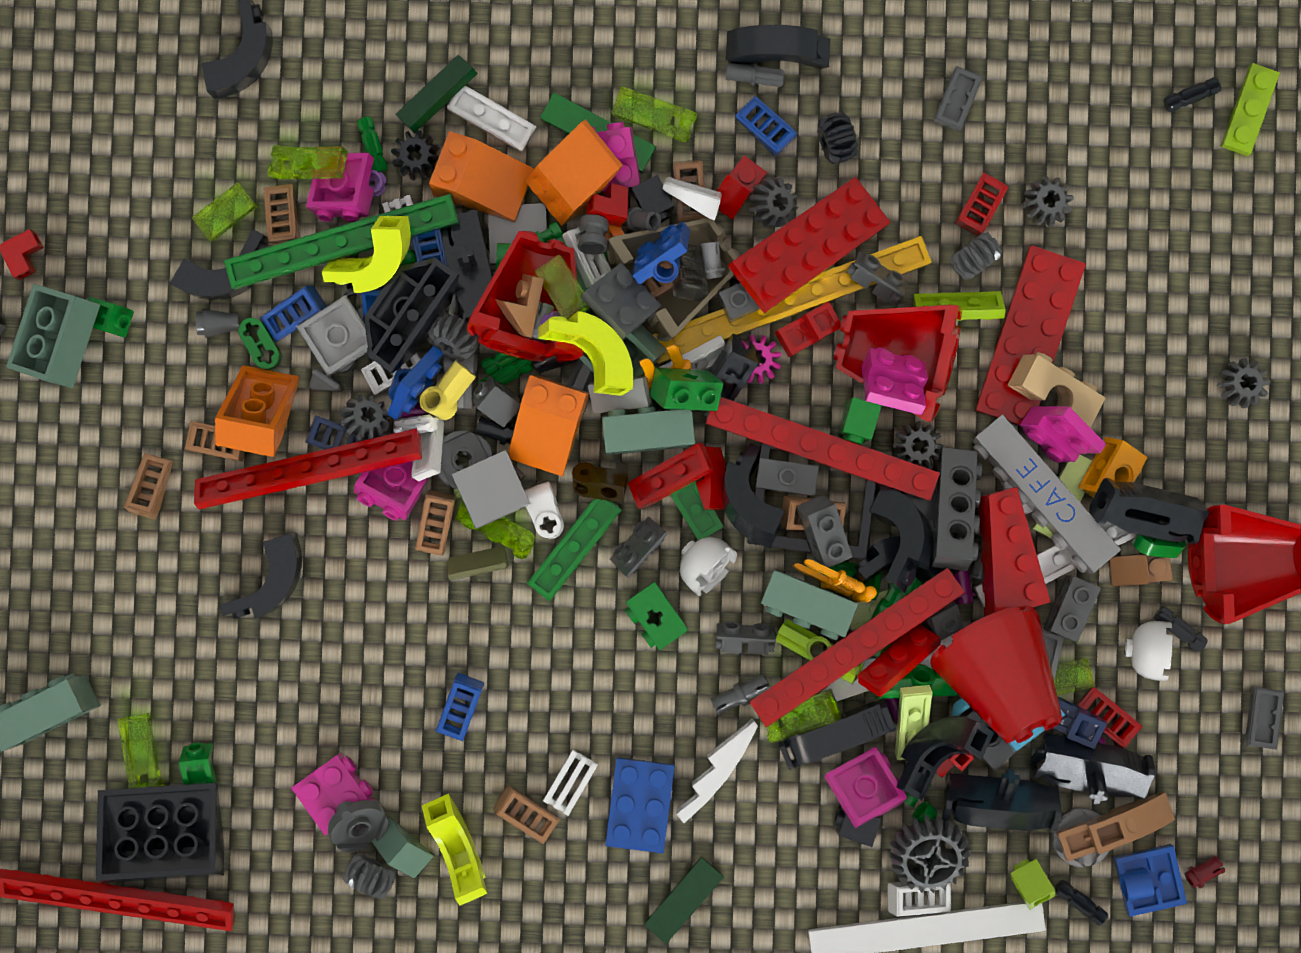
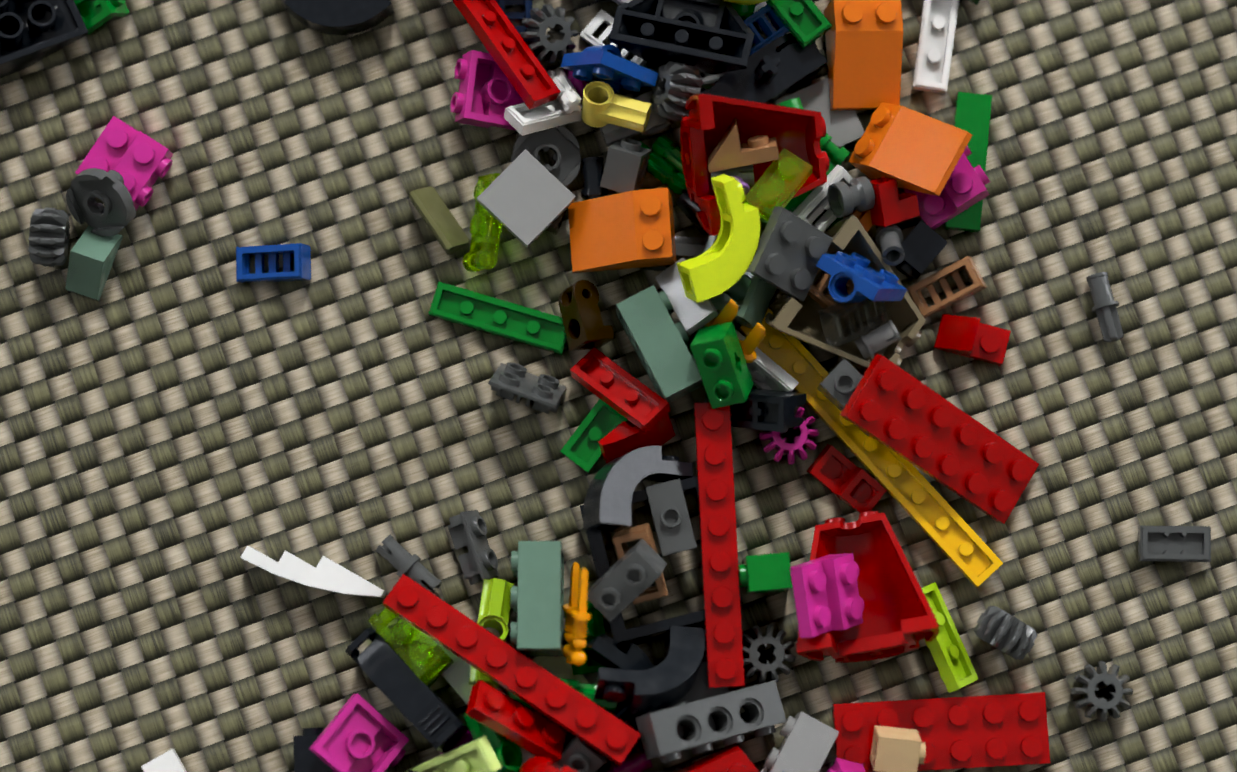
camera: 65 degrees right, 5 degrees down
medium nougat slope [415,490,457,556] -> none
neon yellow arch [422,793,487,906] -> none
medium nougat slope [493,785,560,844] -> none
white piece [525,481,564,539] -> none
white tile [543,749,598,816] -> none
blue plate [605,757,675,854] -> none
clear neon green plate [611,86,698,142] -> none
green brick [625,581,688,651] -> none
dark green tile [644,856,724,944] -> none
white slope [662,177,722,221] -> none
white cylinder [680,537,737,596] -> none
black arch [726,25,830,69] -> none
blue slope [735,96,797,157] -> none
dark grey gear [748,178,799,228] -> none
black gear [817,112,858,164] -> none
dark grey hinge [846,251,908,304] -> none
red slope [954,172,1009,236] -> none

